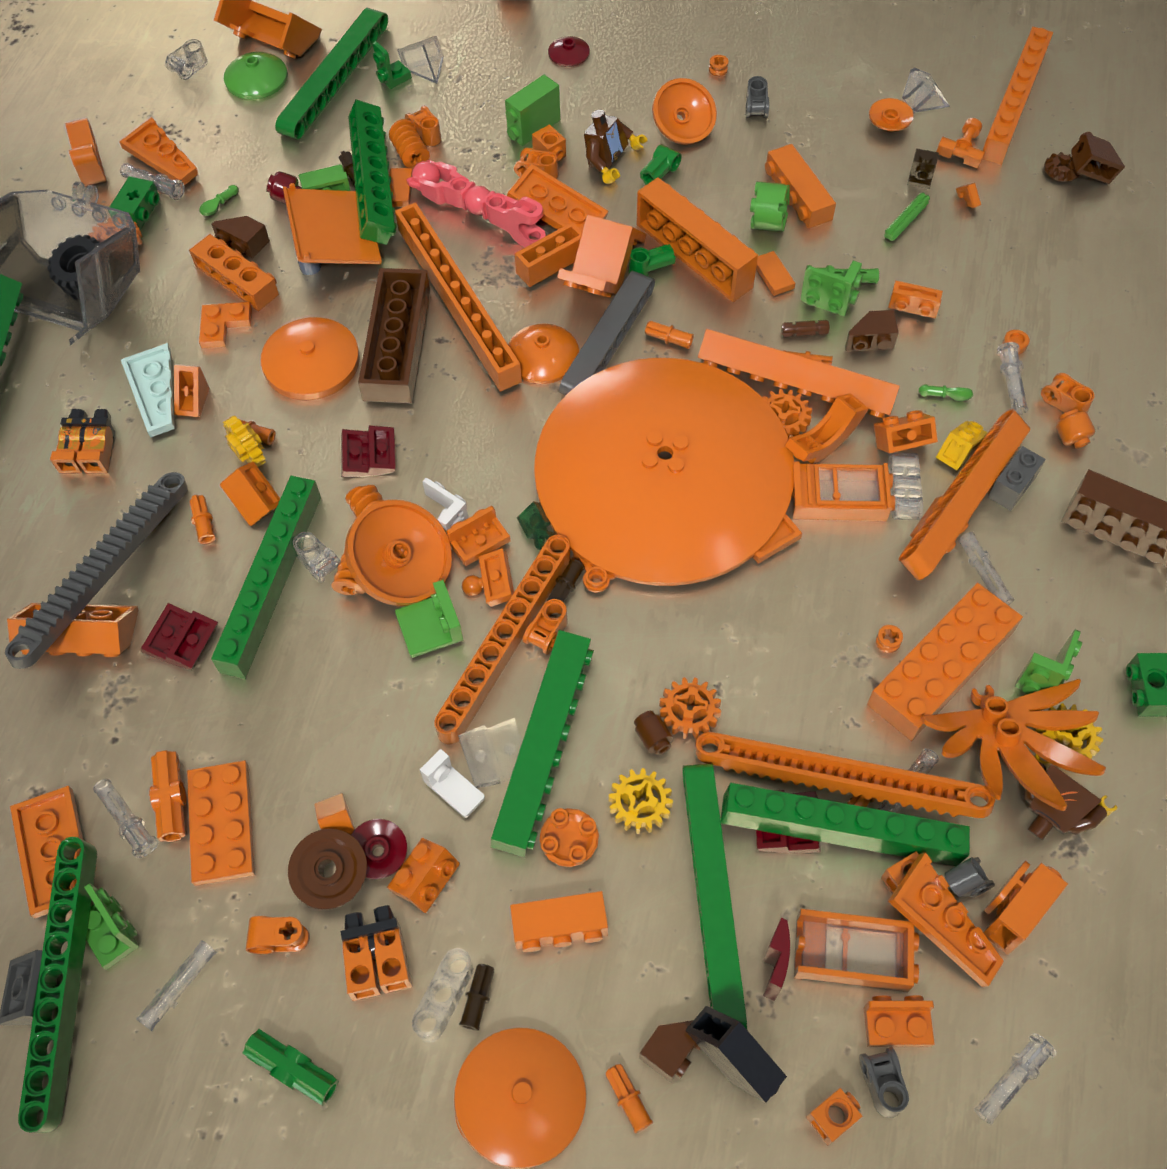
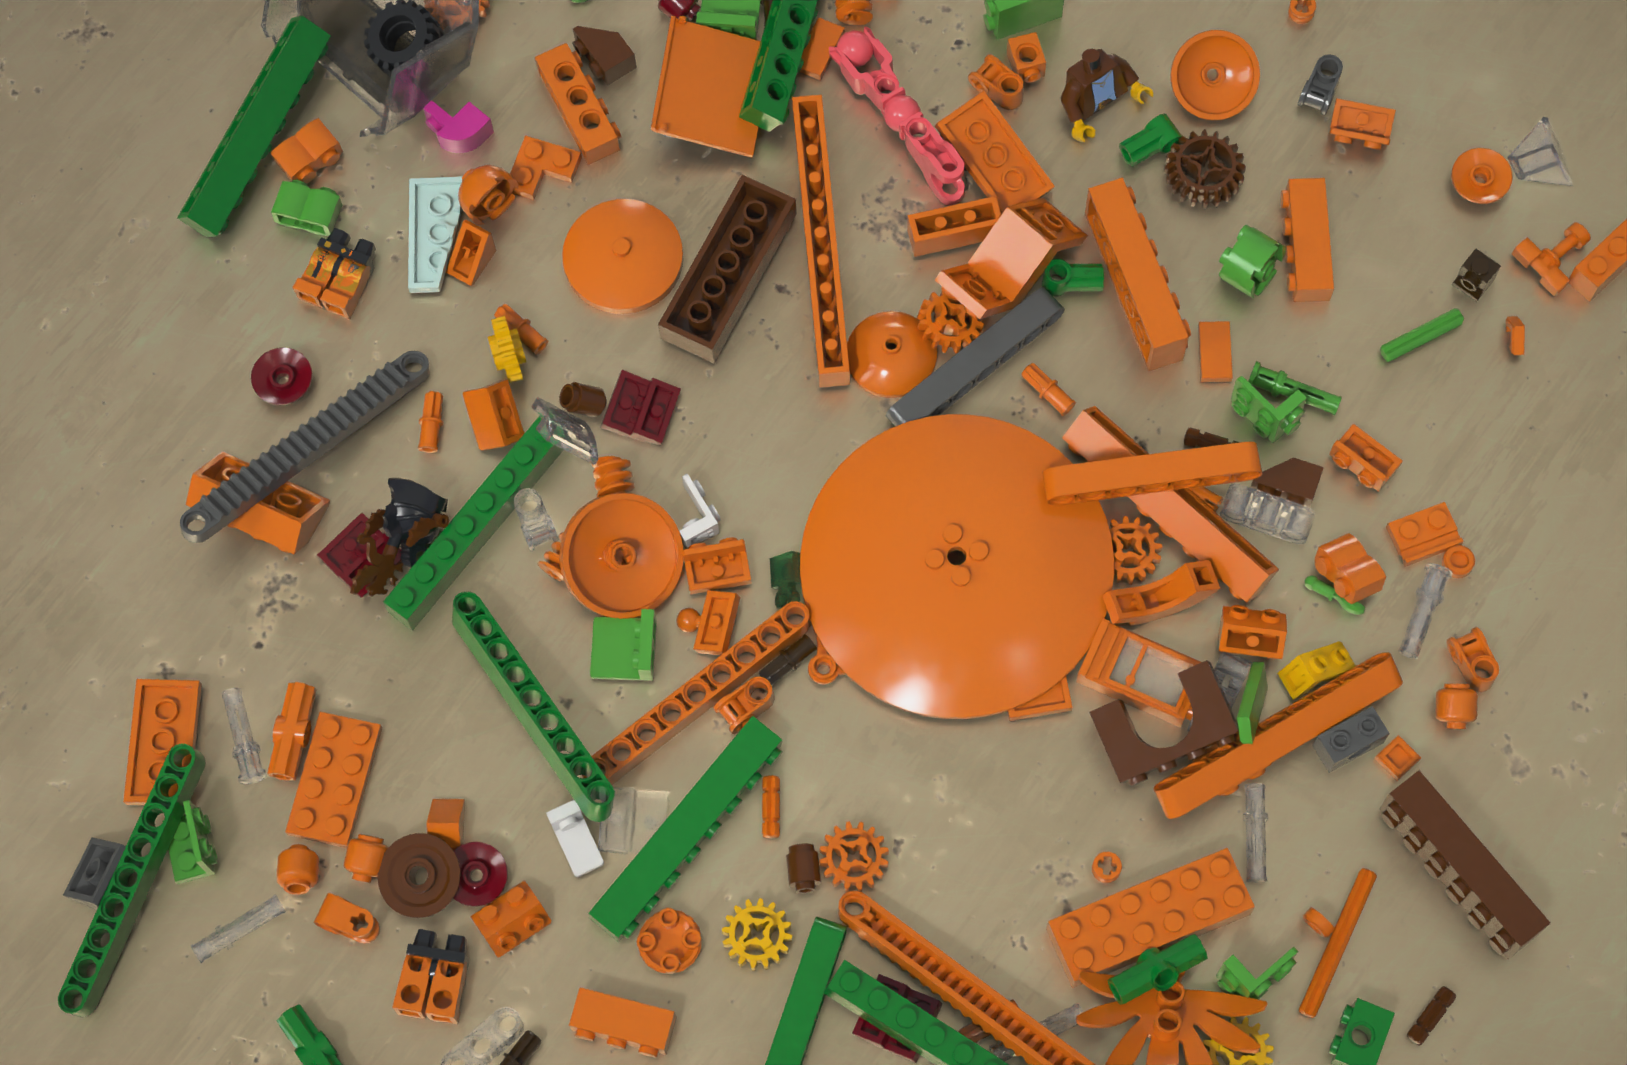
camera: 25 degrees right, 10 degrees up
none -> dark red dish [251,347,312,405]
none -> orange brick [271,118,343,184]
none -> bright green brick [271,180,342,236]
none -> orange head [276,844,319,895]
none -> orange head [344,834,389,883]
none -> helmet [350,478,449,597]
none -> dark pink brick [423,100,494,153]
none -> green beam [452,592,615,822]
none -> orange cylinder [458,164,519,225]
none -> clear slope [531,397,598,465]
none -> reddish brown brick [559,382,607,417]
none -> orange axle [762,775,780,839]
none -> orange gear [917,291,984,354]
none -> orange beam [1042,442,1262,505]
none -> reddish brown arch [1089,660,1239,787]
none -> green piece [1107,934,1208,1005]
none -> reddish brown gear [1164,129,1246,210]
none -> clear beam [1220,484,1316,544]
none -> bright green tile [1237,662,1268,744]
none -> orange axle [1299,868,1377,1018]
none -> orange tile [1303,907,1335,938]
none -> orange brick [1314,533,1386,604]
none -> orange bracket [1328,98,1396,150]
none -> orange tile [1374,735,1421,781]
none -> orange plate [1386,502,1464,567]

